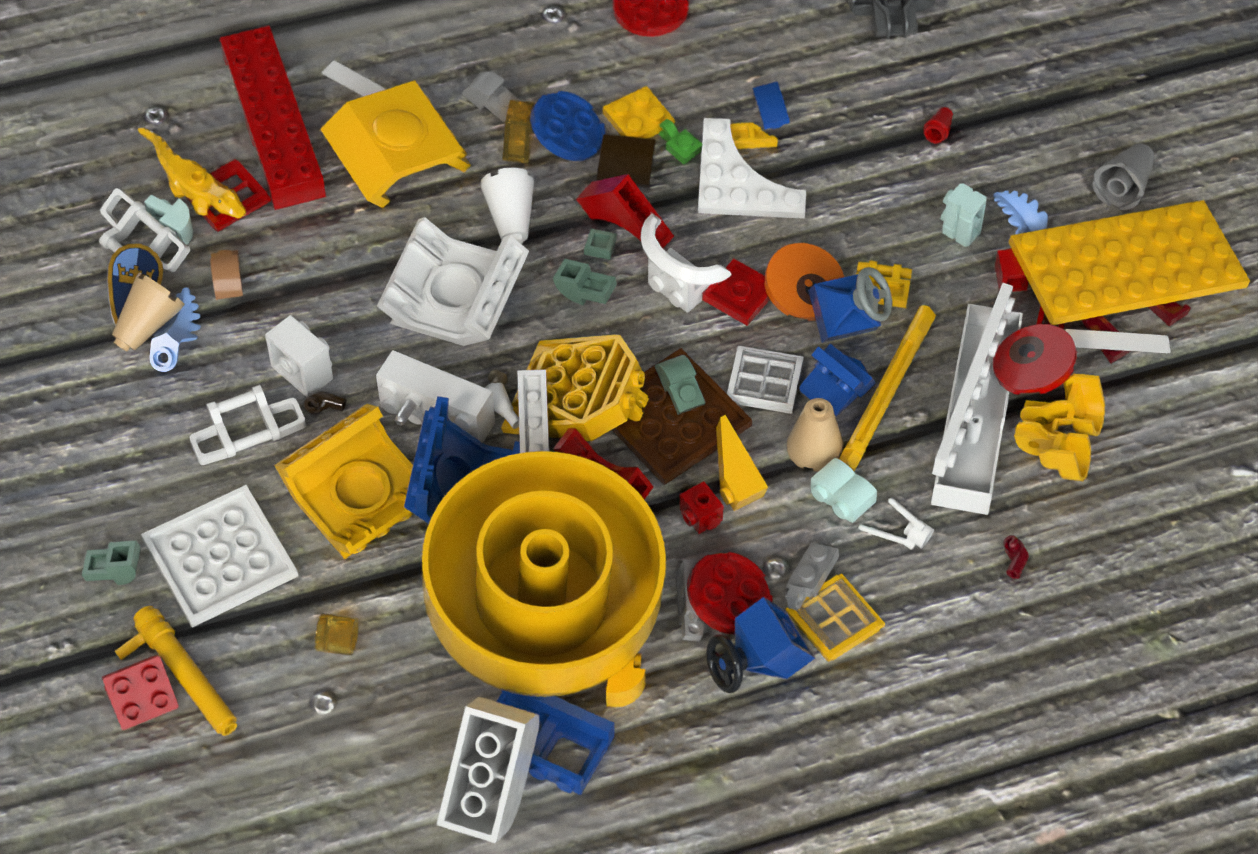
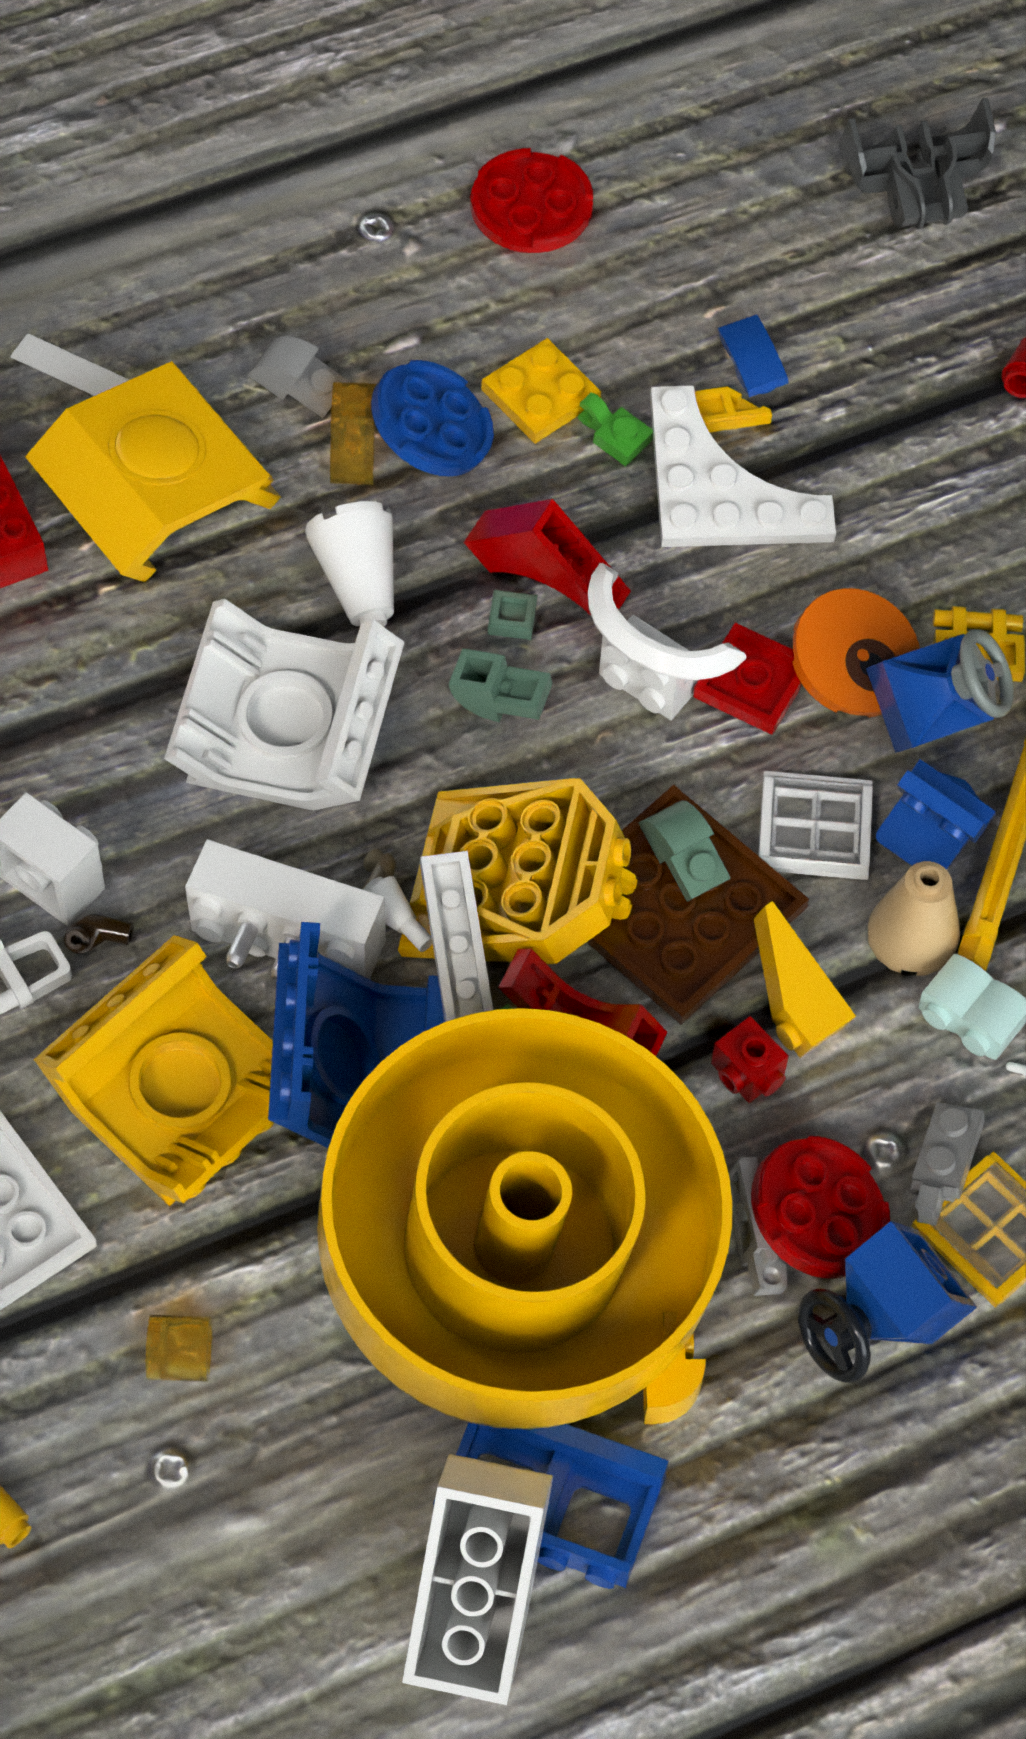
camera: 10 degrees left, 5 degrees up
dark brown slope [596,134,656,188] -> none

